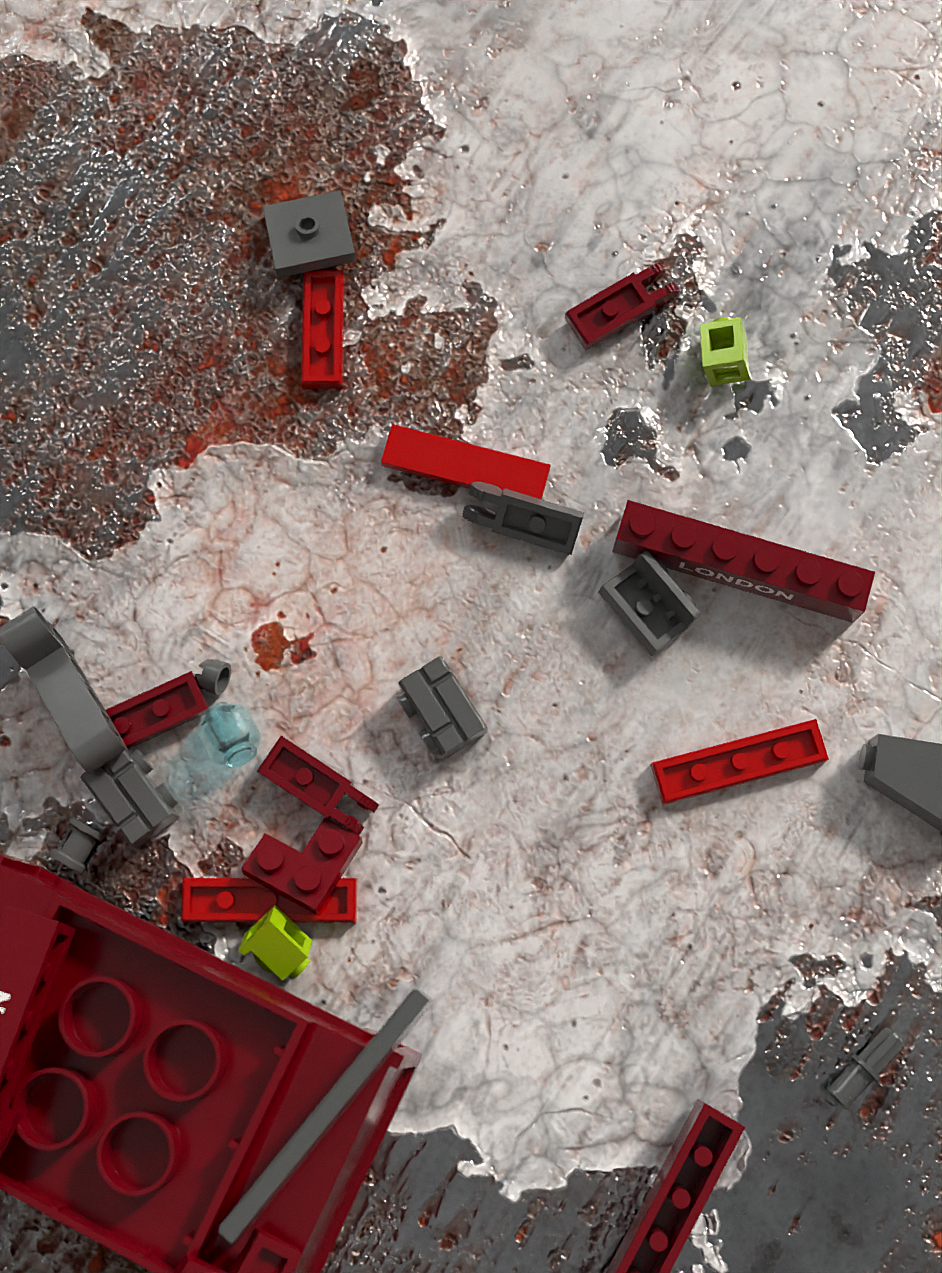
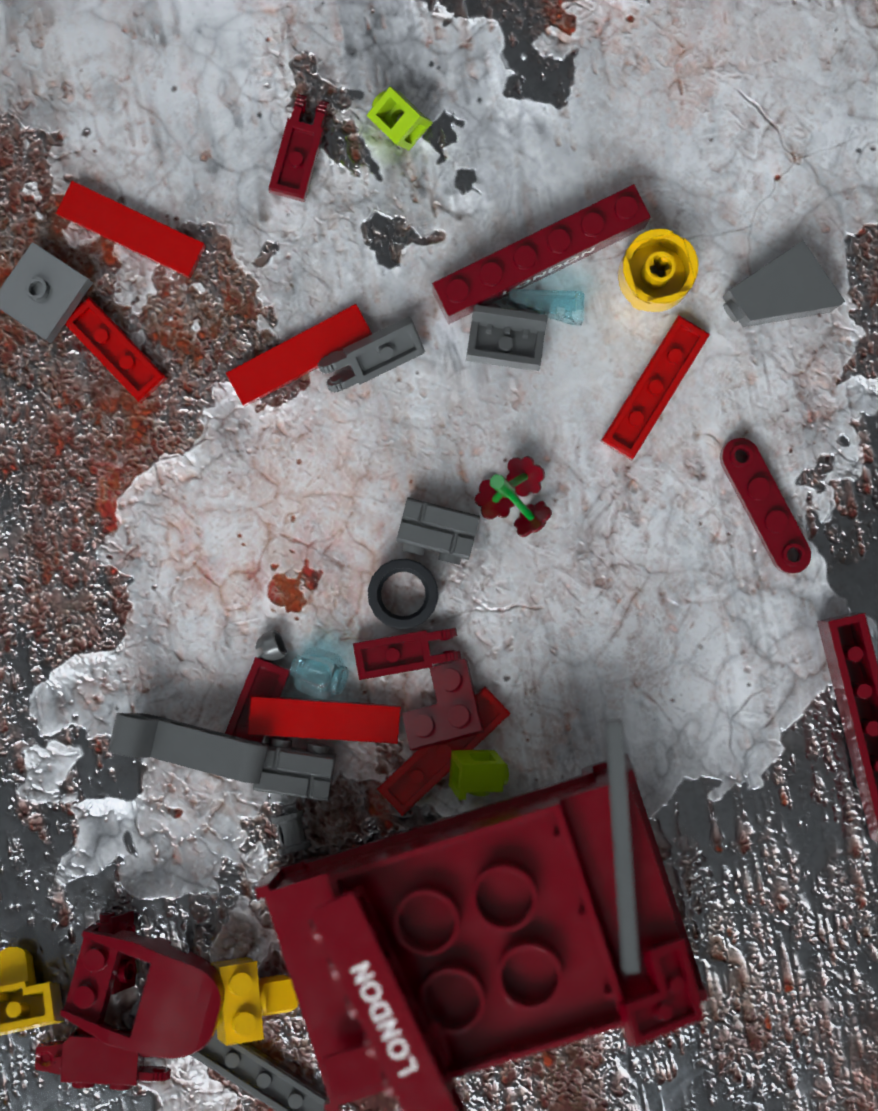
camera: 45 degrees left, 10 degrees up
none -> red tile [56,181,206,279]
none -> red tile [247,695,401,744]
none -> black tyre [368,559,438,629]
none -> dark red plant [474,456,552,537]
none -> clear light blue slope [508,289,585,327]
none -> yellow brick [618,229,699,312]
none -> dark red plate [720,438,811,574]

